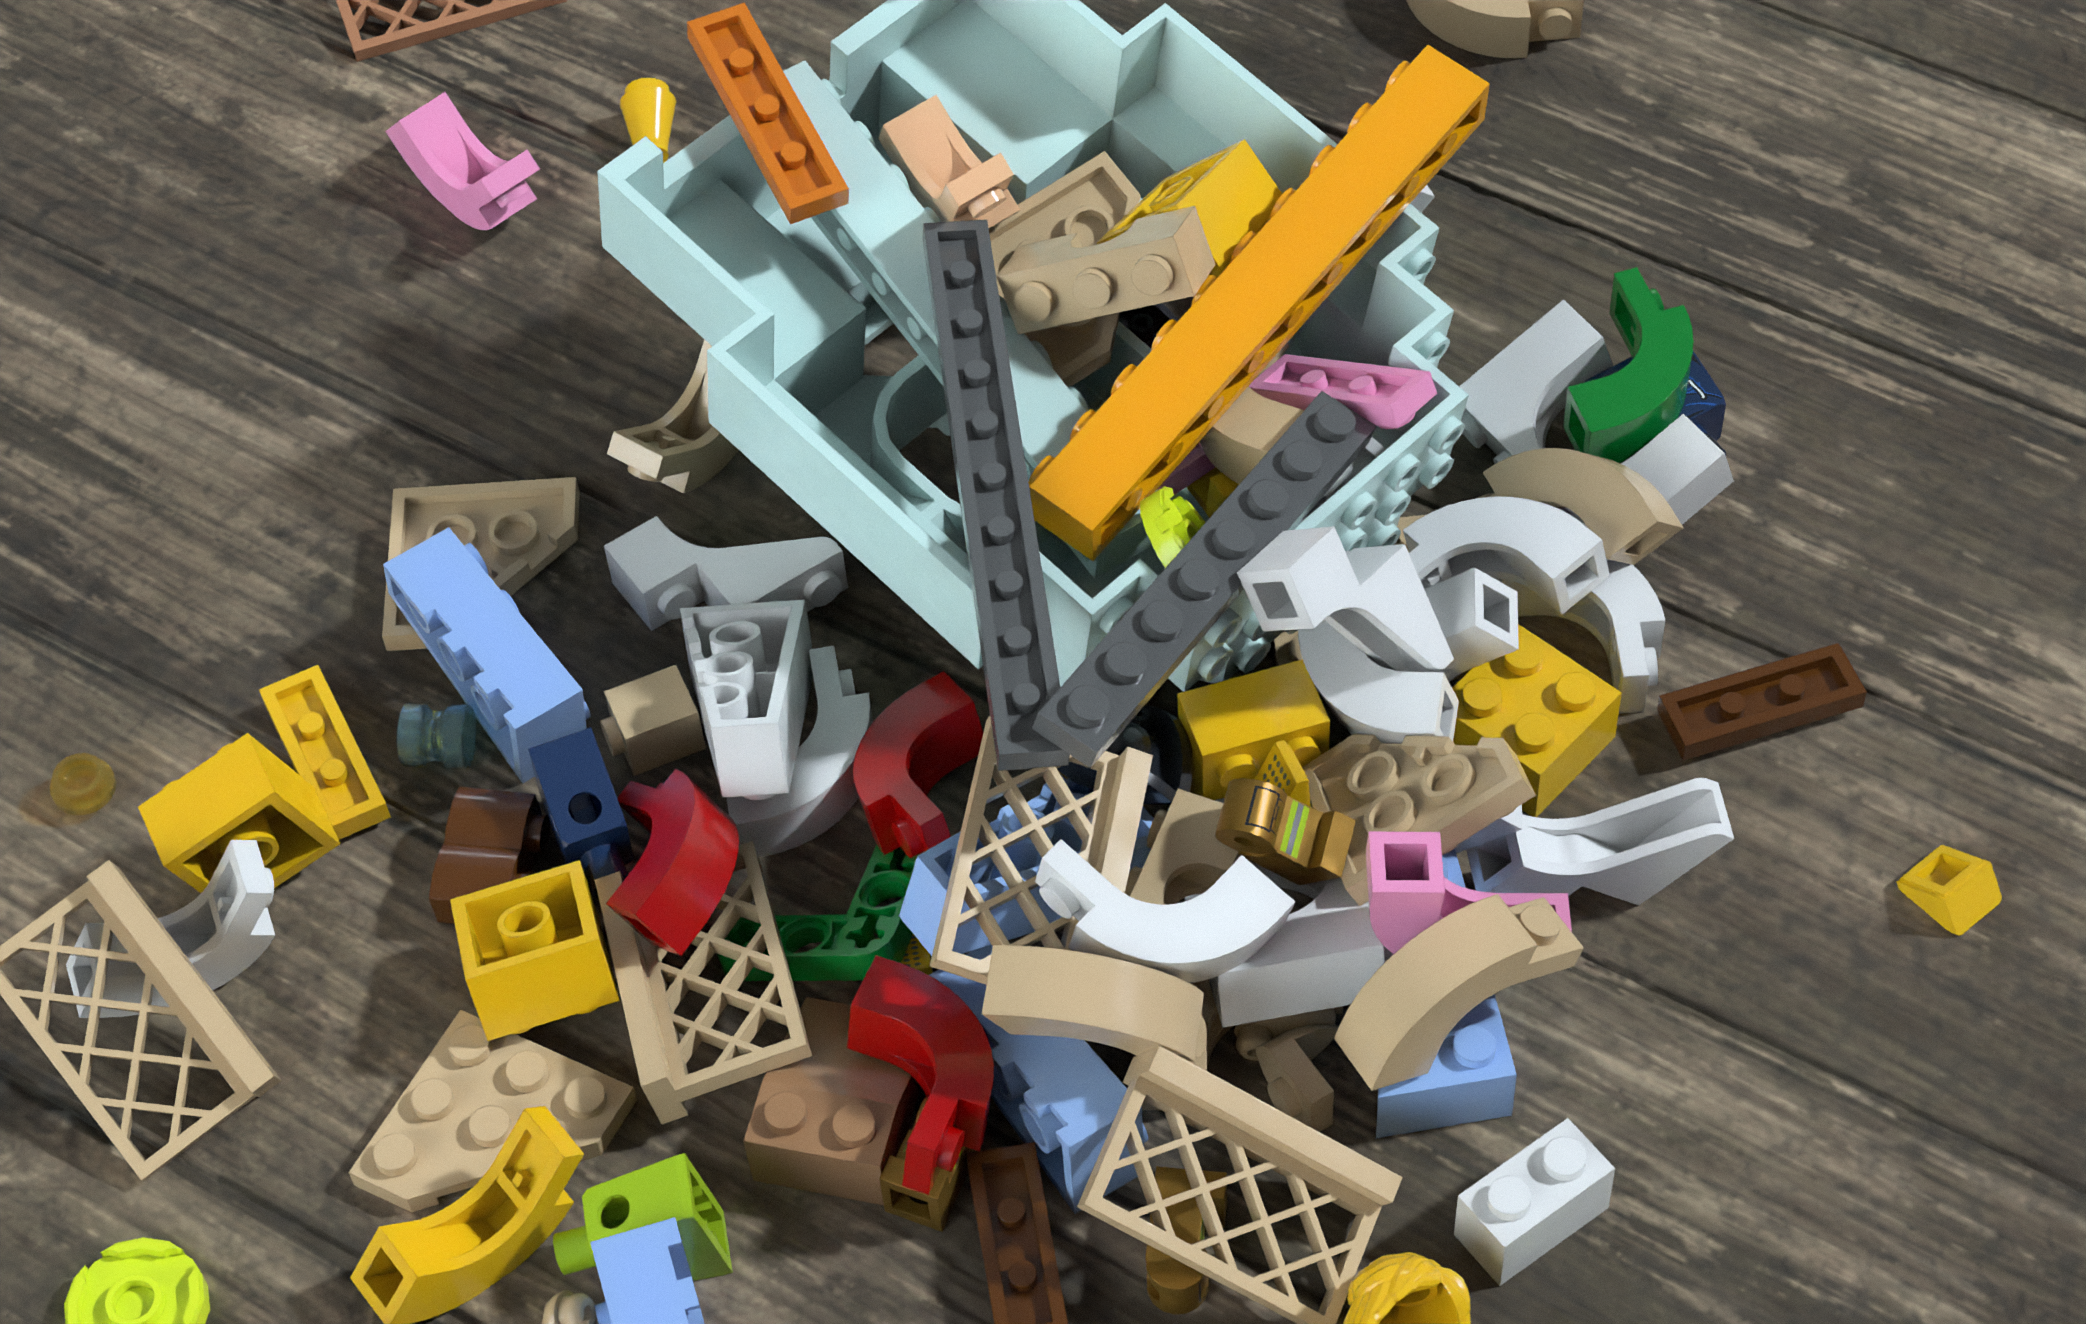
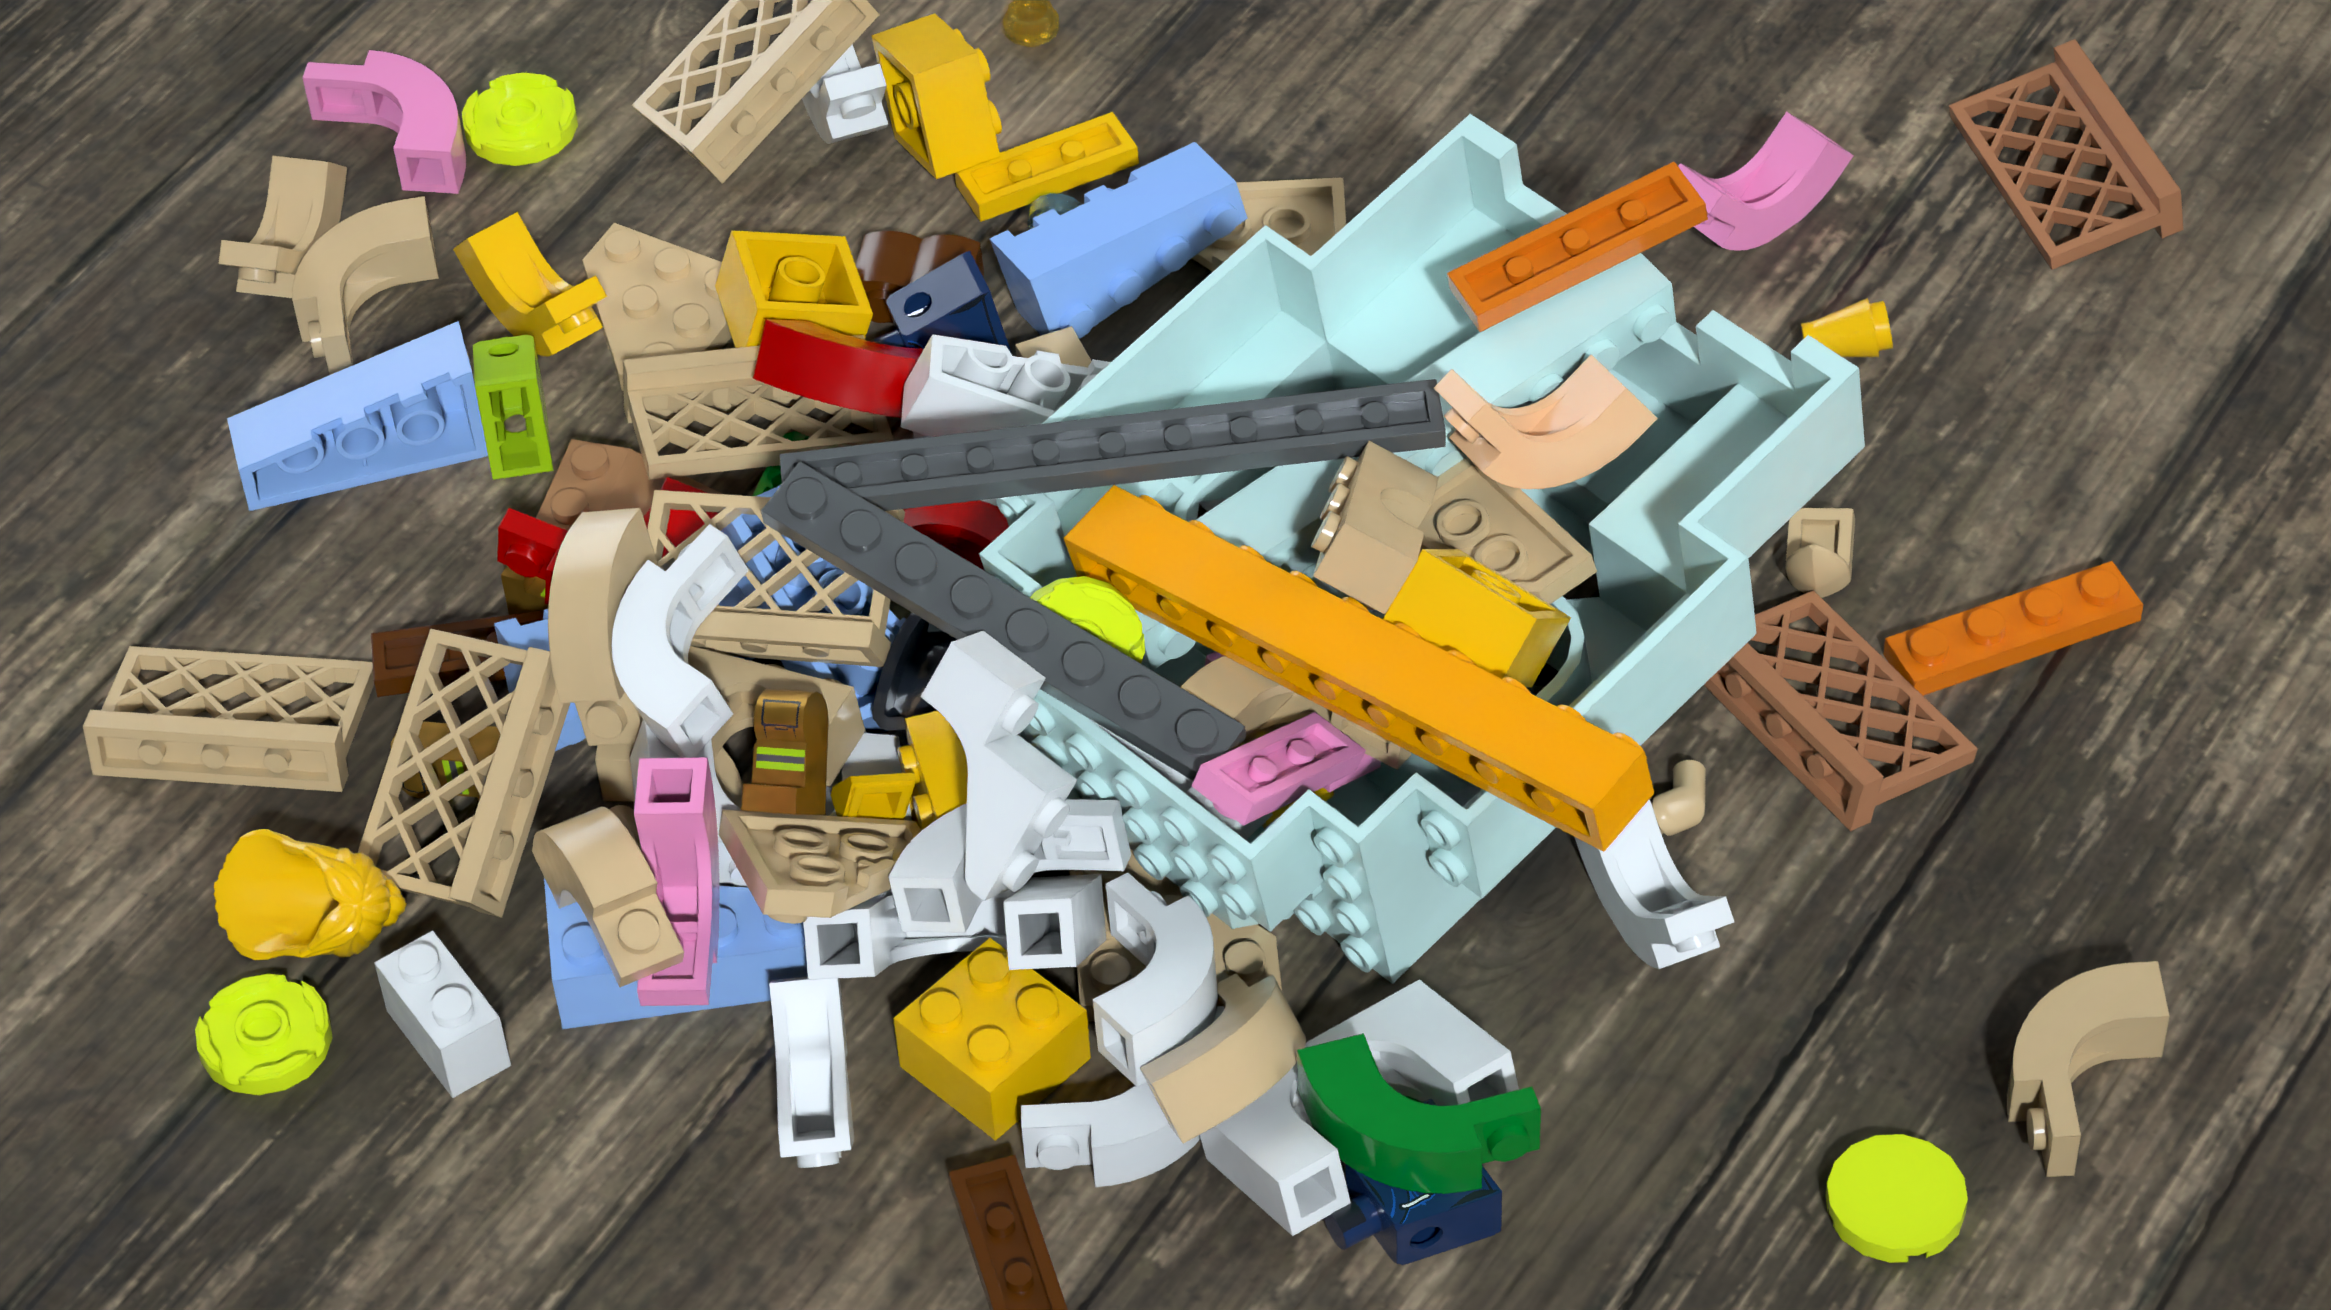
camera: 90 degrees right, 5 degrees down
none -> neon yellow tile [1825,1134,1968,1263]

